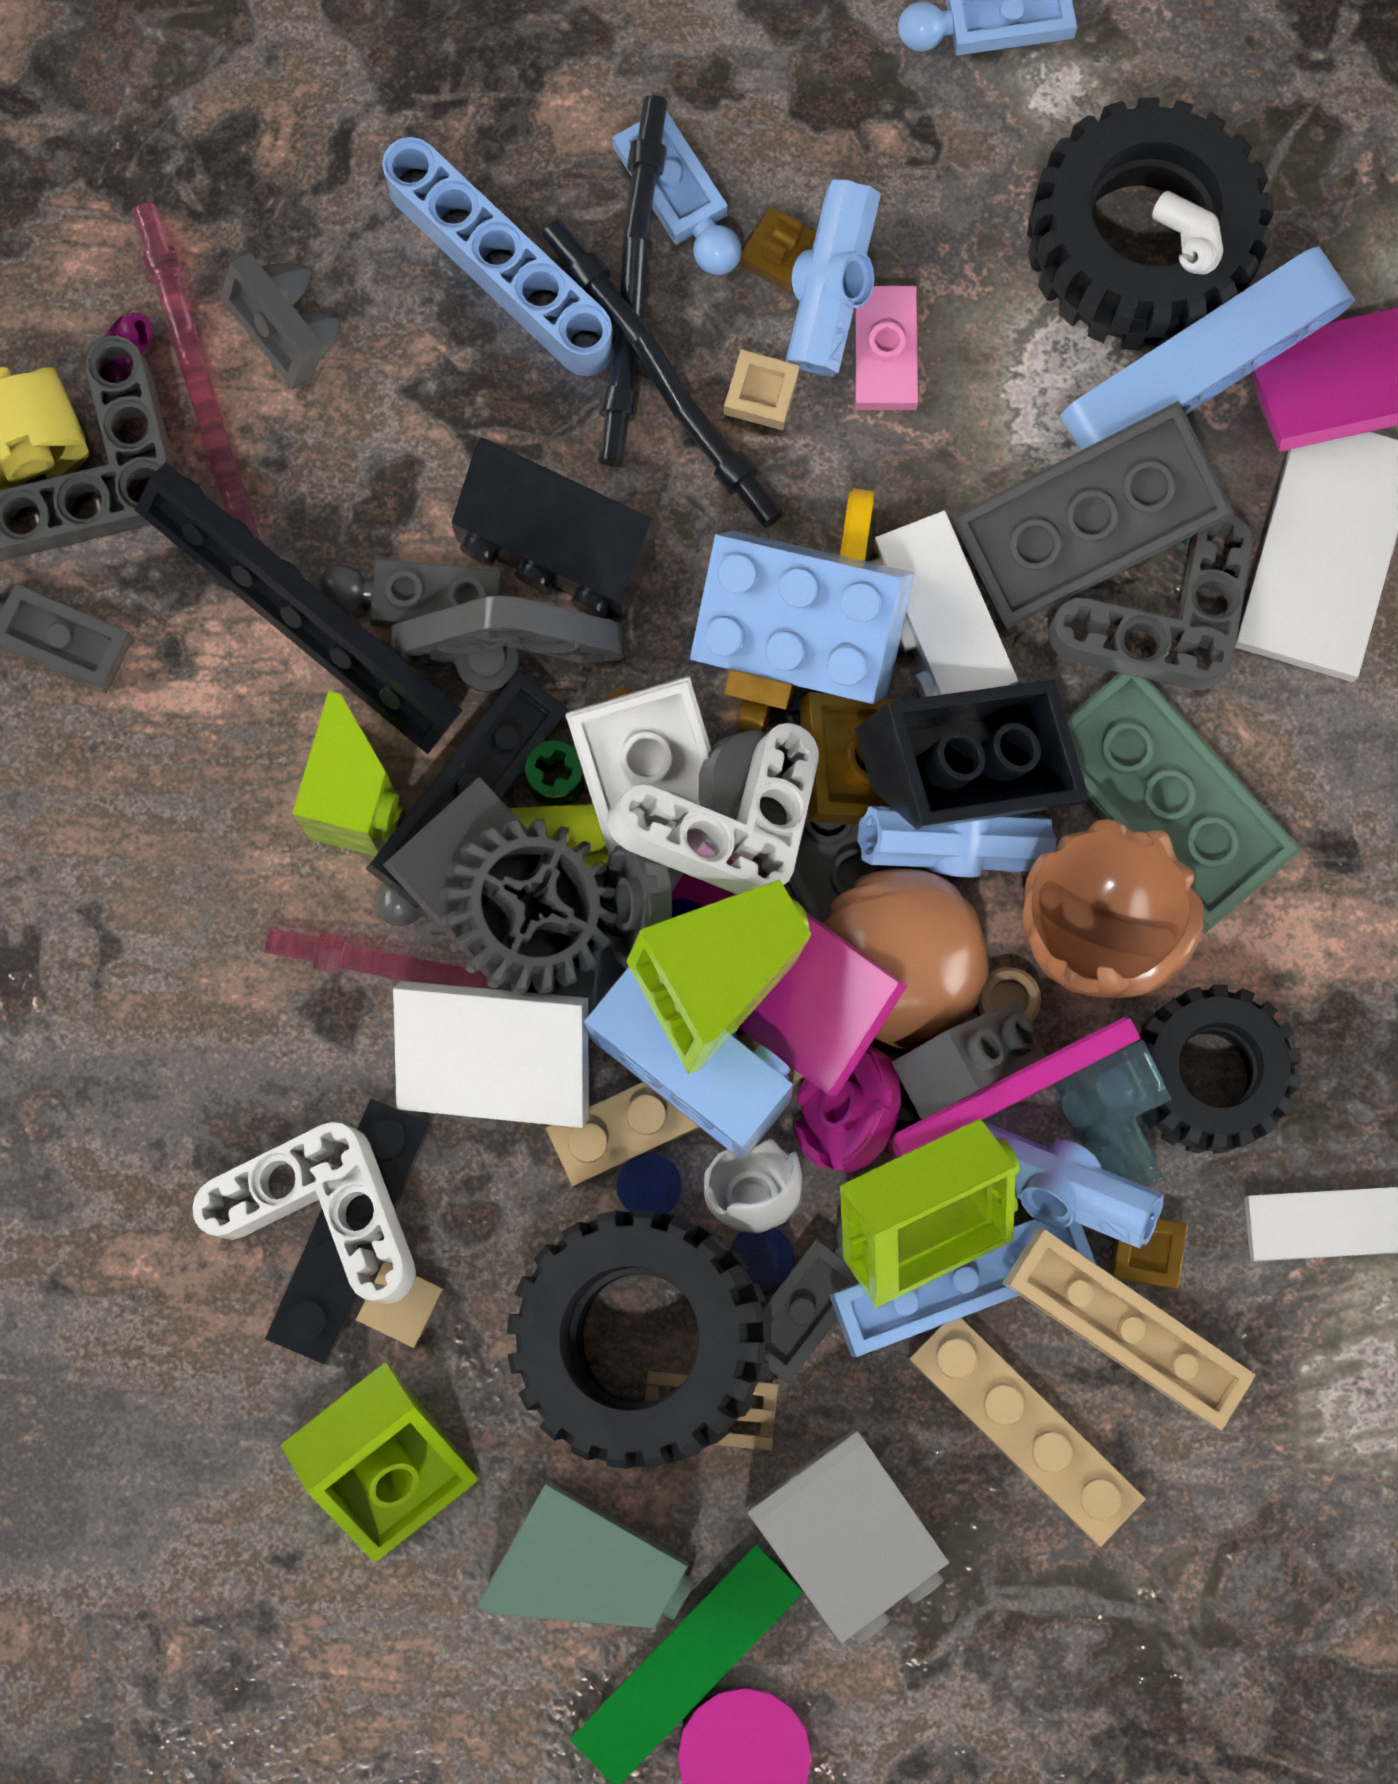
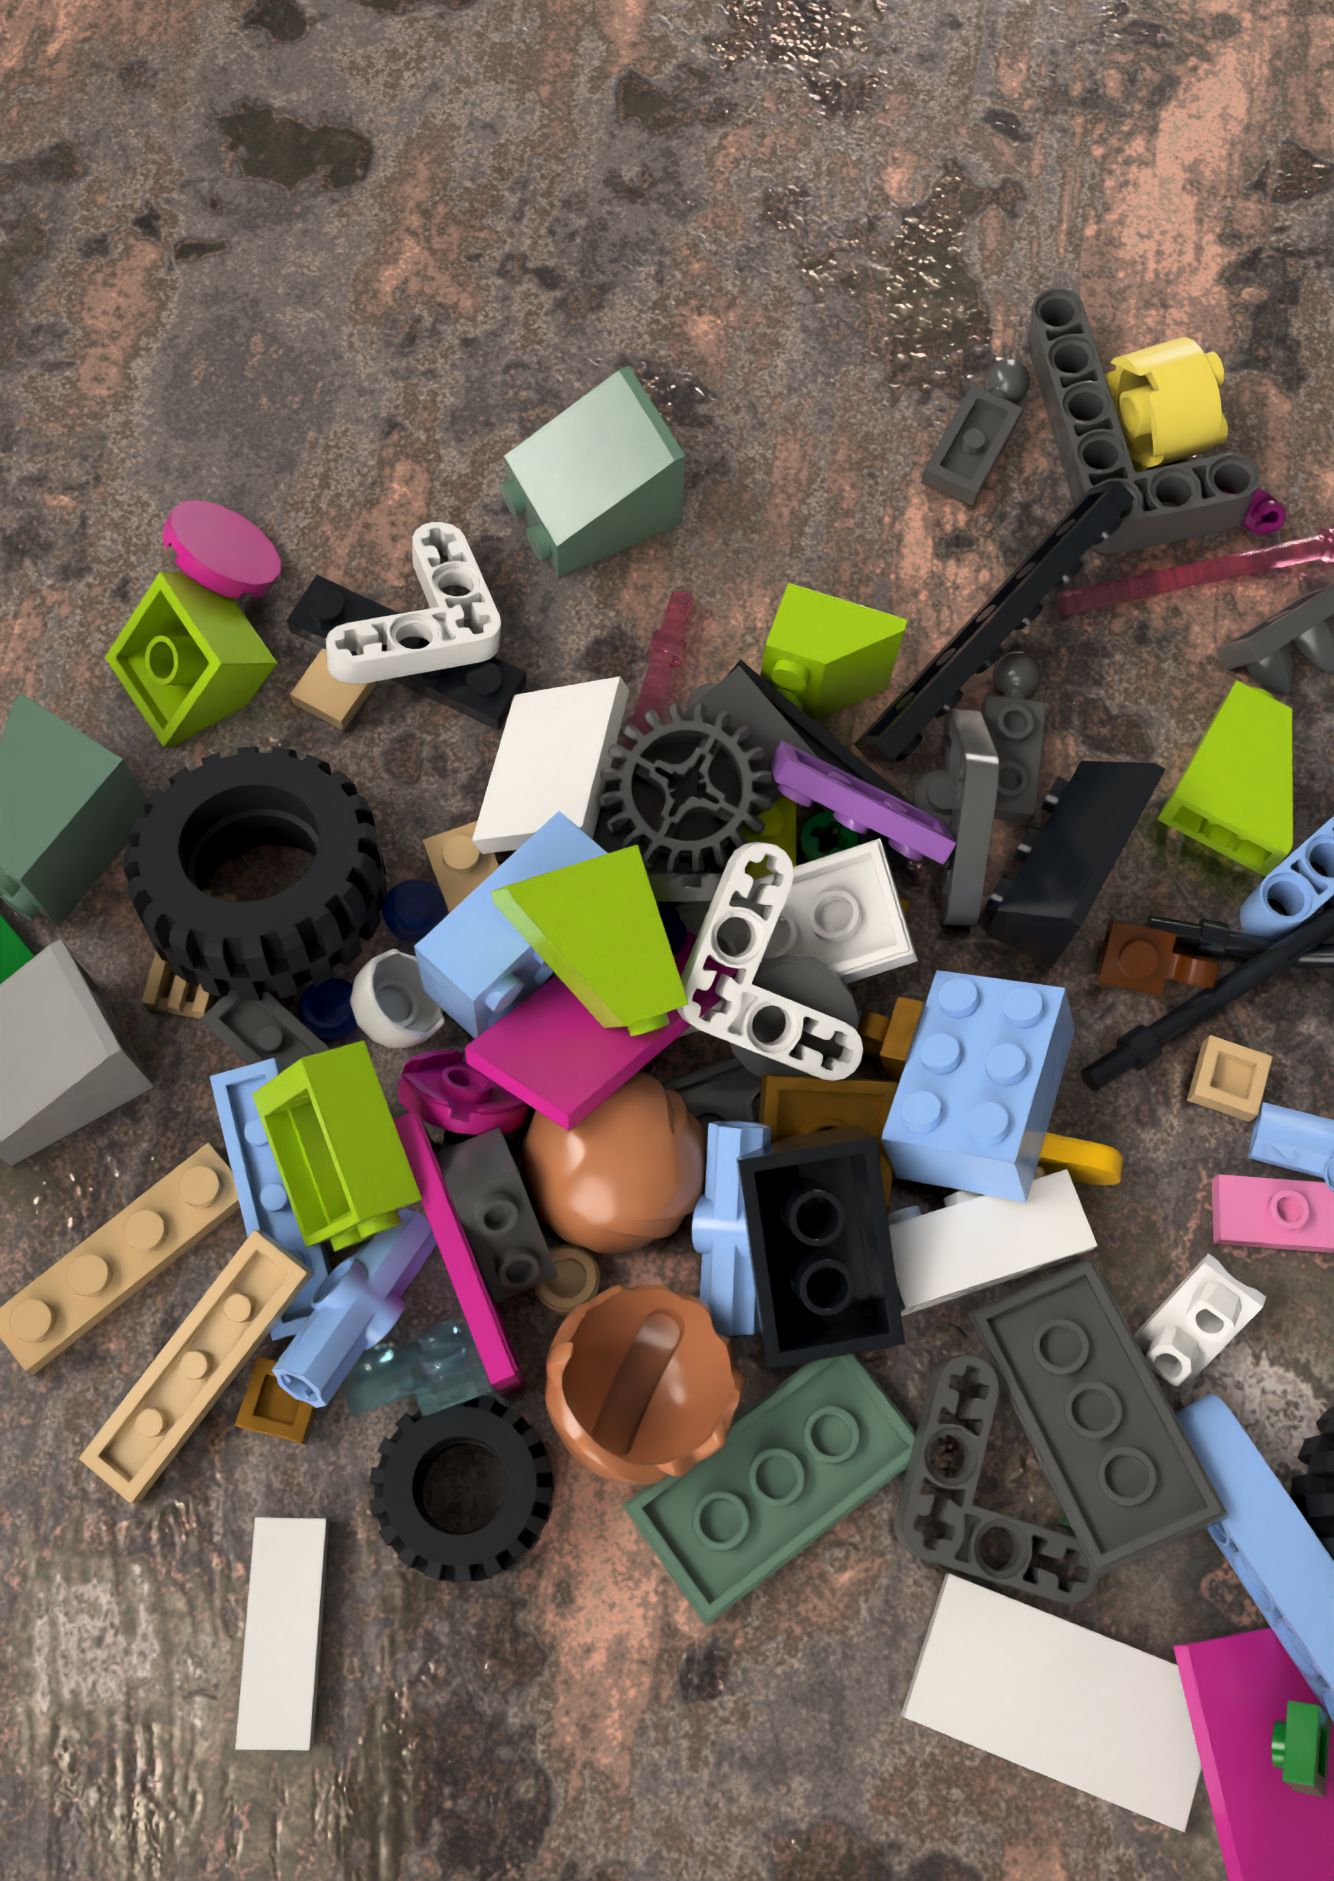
camera: 90 degrees right, 10 degrees down
none -> dark pink tile [162,500,281,599]
none -> slope [500,365,686,578]
none -> medium lavender plate [769,740,957,865]
none -> reddish brown plate [1095,918,1219,996]
none -> white hips [1134,1253,1266,1386]
none -> lime slope [1157,680,1293,877]
none -> green plate [1272,1700,1331,1798]

